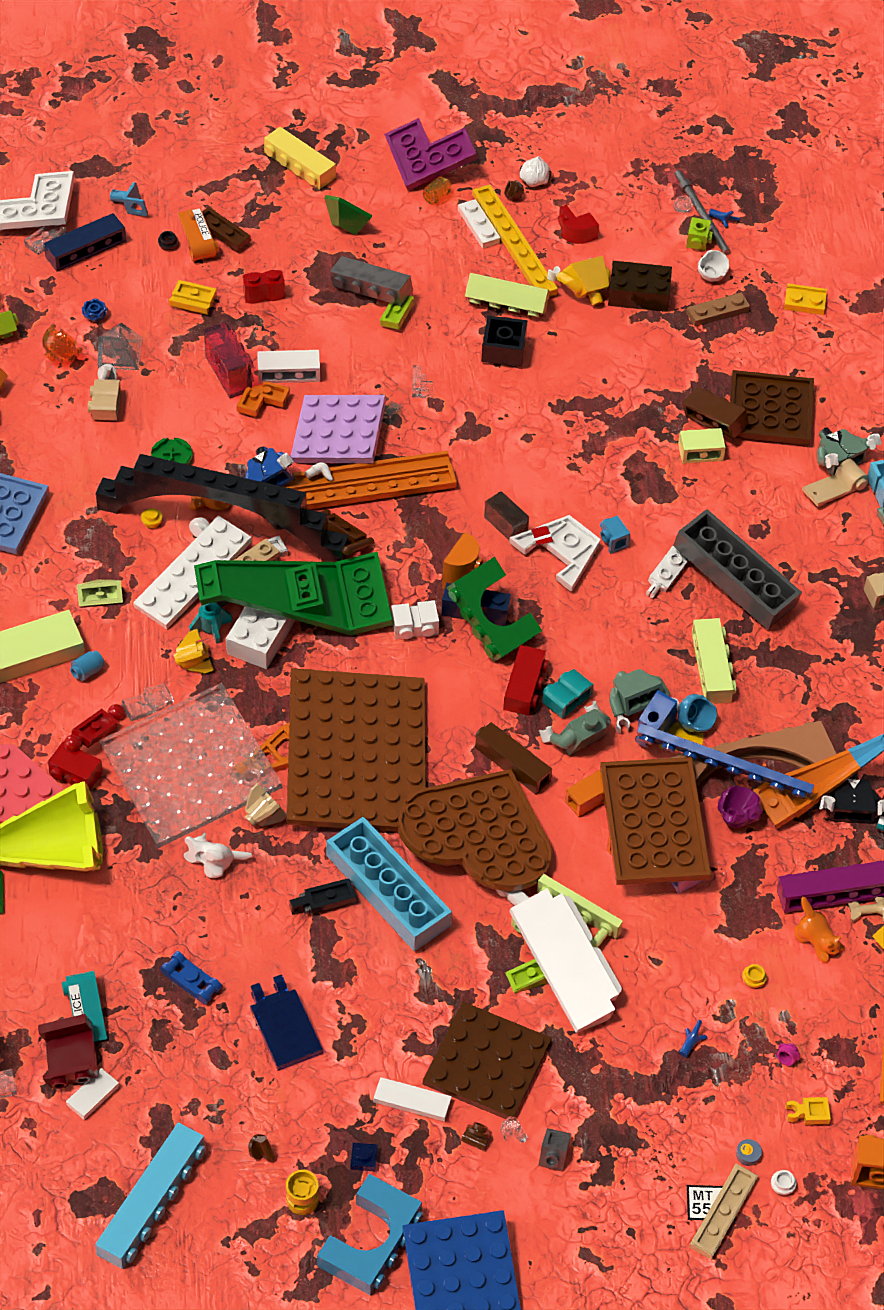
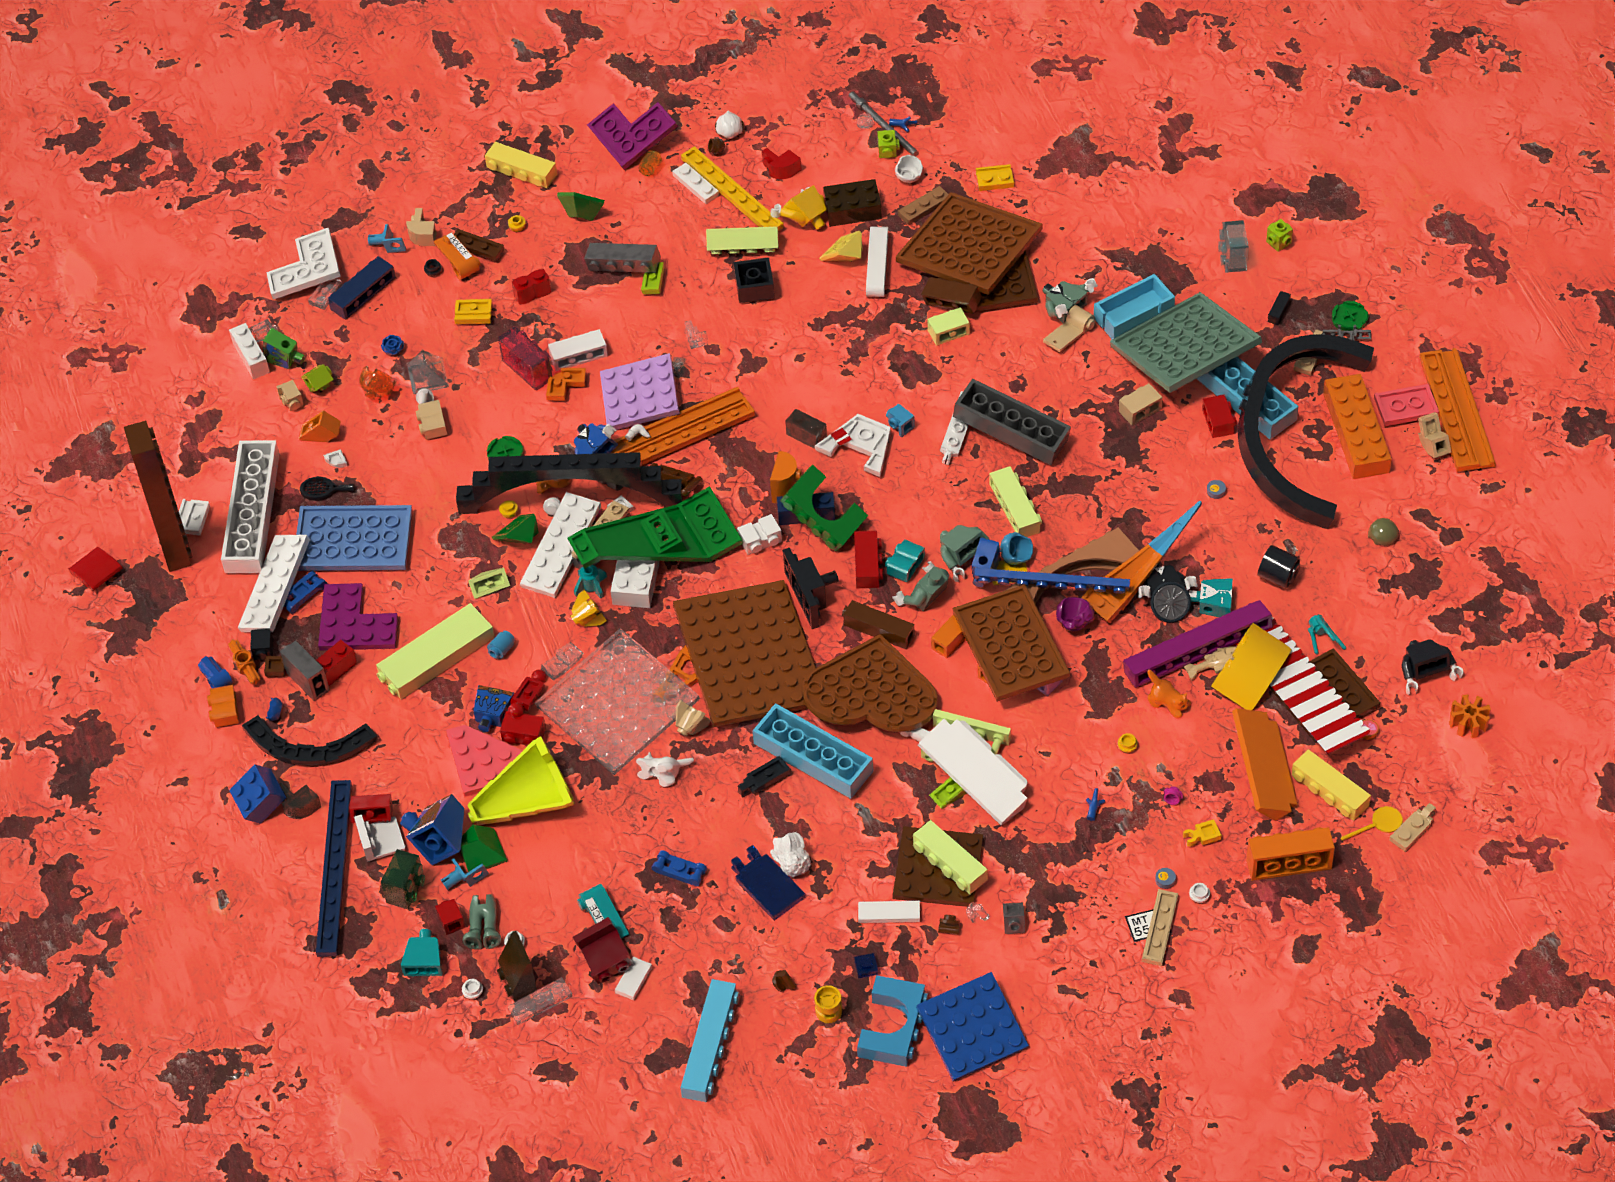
camera: 10 degrees left, 0 degrees up
none -> tan brick [406,208,437,246]
none -> torso [474,685,514,732]
none -> green slope [492,513,539,544]
none -> yellow plate [508,215,526,232]
none -> white hair [770,832,811,877]
none -> black brick [782,547,839,629]
none -> light yellow slope [819,231,863,261]
none -> white beam [866,227,888,297]
none -> dark orange plate [895,192,1043,295]
none -> yellowish green brick [913,820,988,894]
none -> flat silver wheel [1150,582,1191,623]

